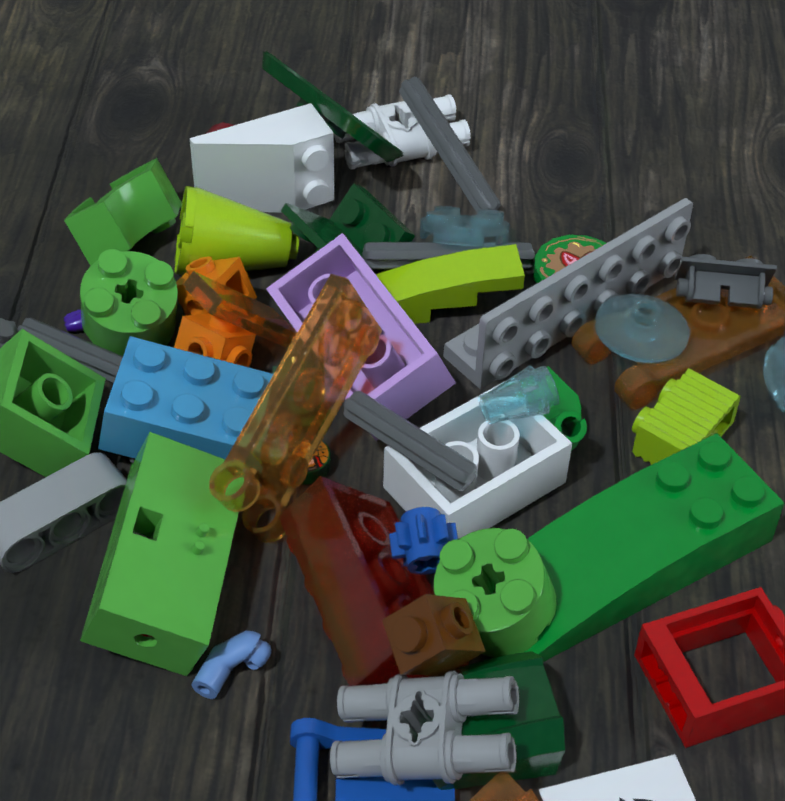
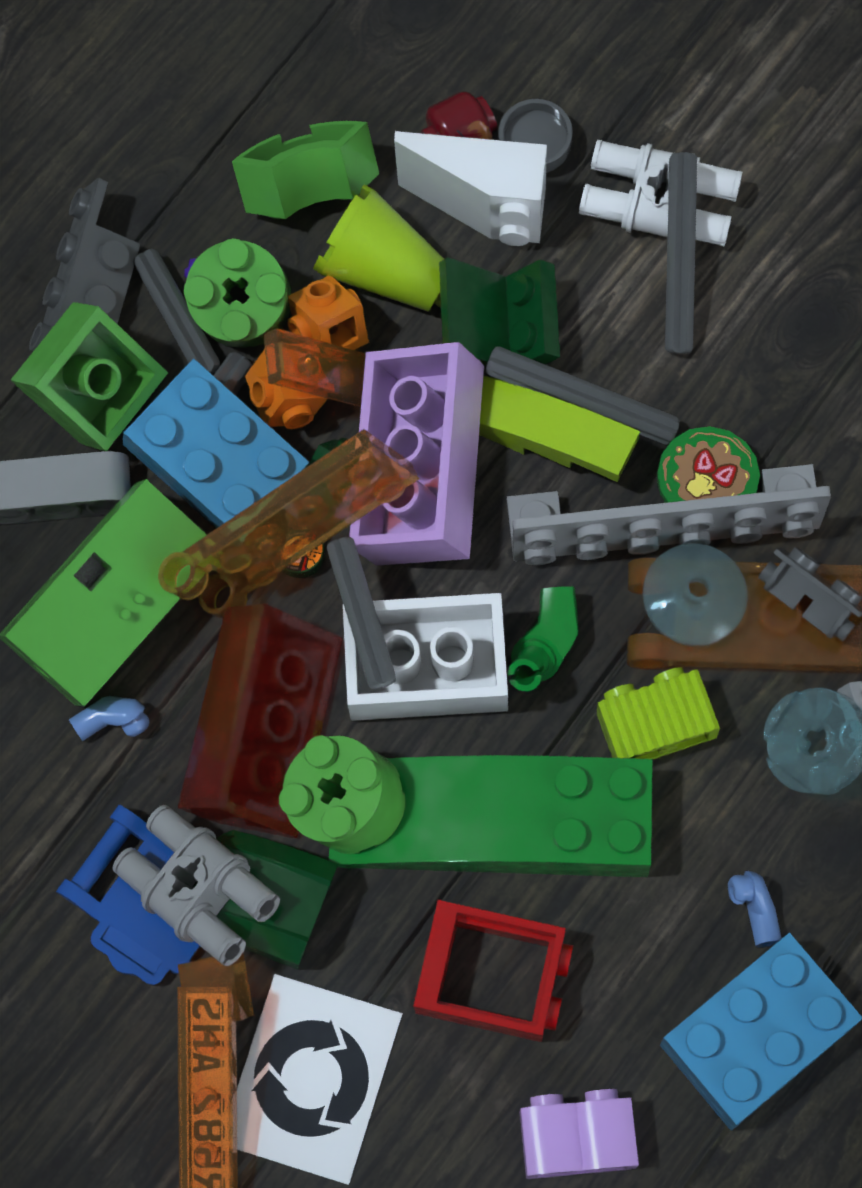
camera: 40 degrees right, 25 degrees up
dark green plate [262,51,404,163] -> none
reddish brown brick [382,594,486,676] -> none
blue gear [389,507,458,574] -> none
clear light blue plate [420,206,510,246] -> none
clear light blue cone [478,365,559,425] -> none

